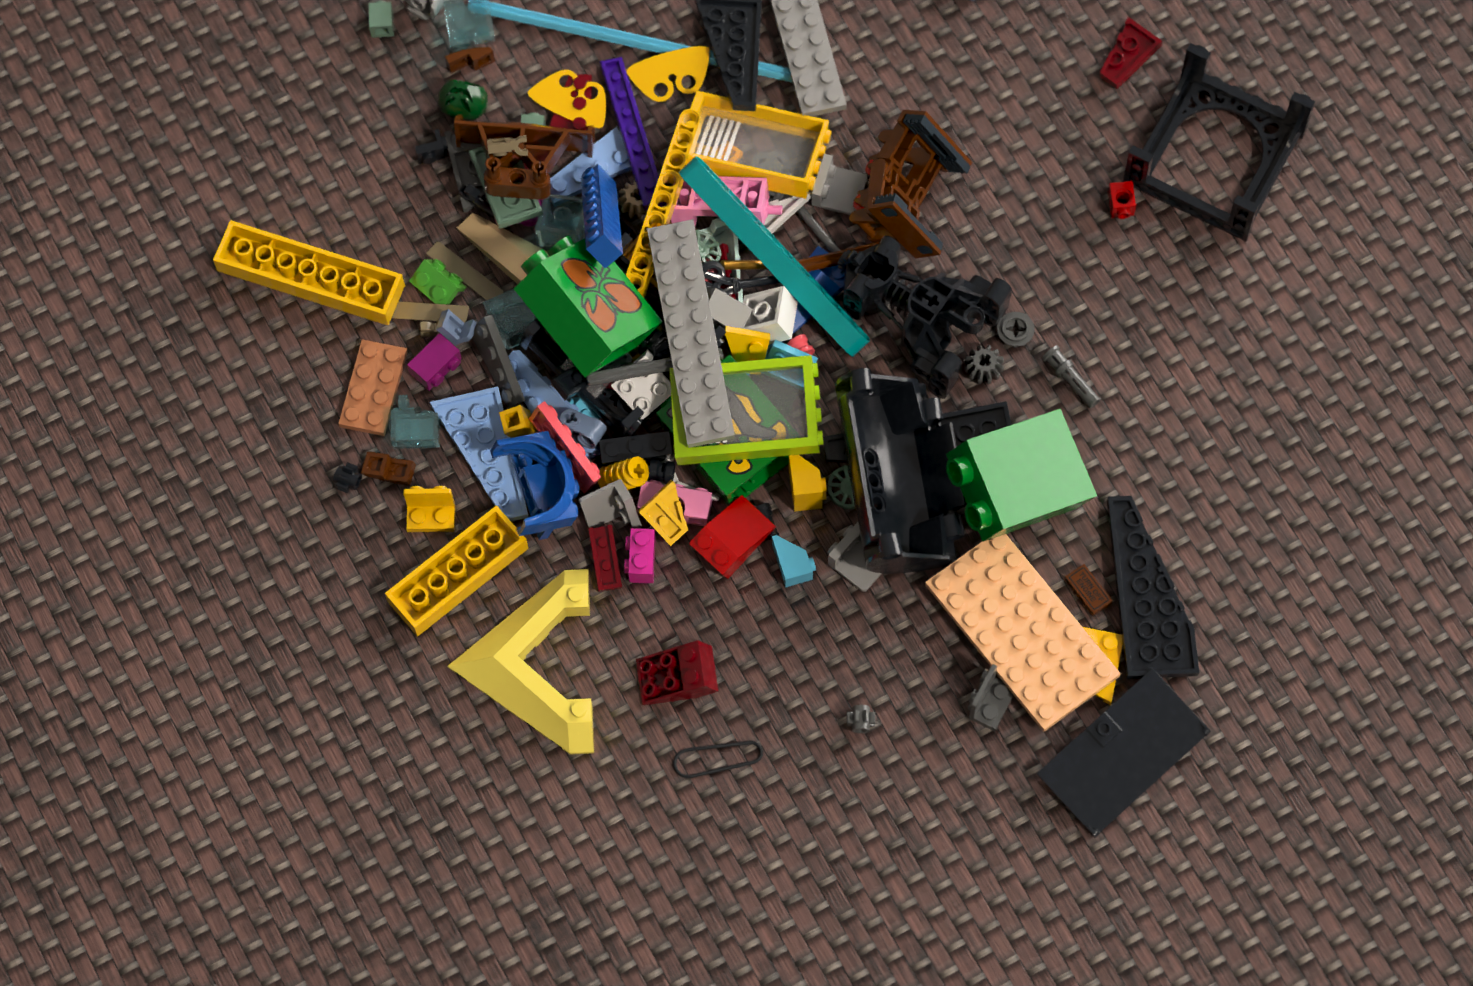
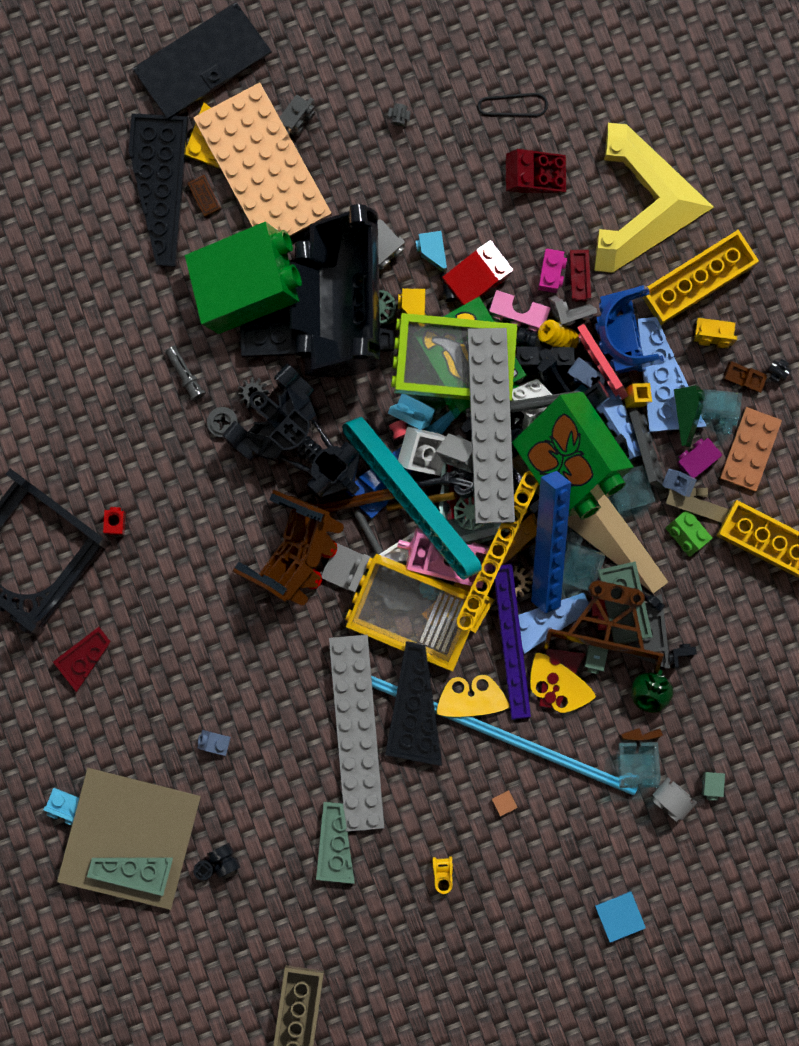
camera: 175 degrees left, 15 degrees up
dark tan sticker [426,241,504,304] -> none
dark tan plate [487,135,528,156] -> none
yellow wing [638,480,688,546] -> none
yellow wing [725,326,770,376] -> none
none -> dark green slope [674,385,705,447]

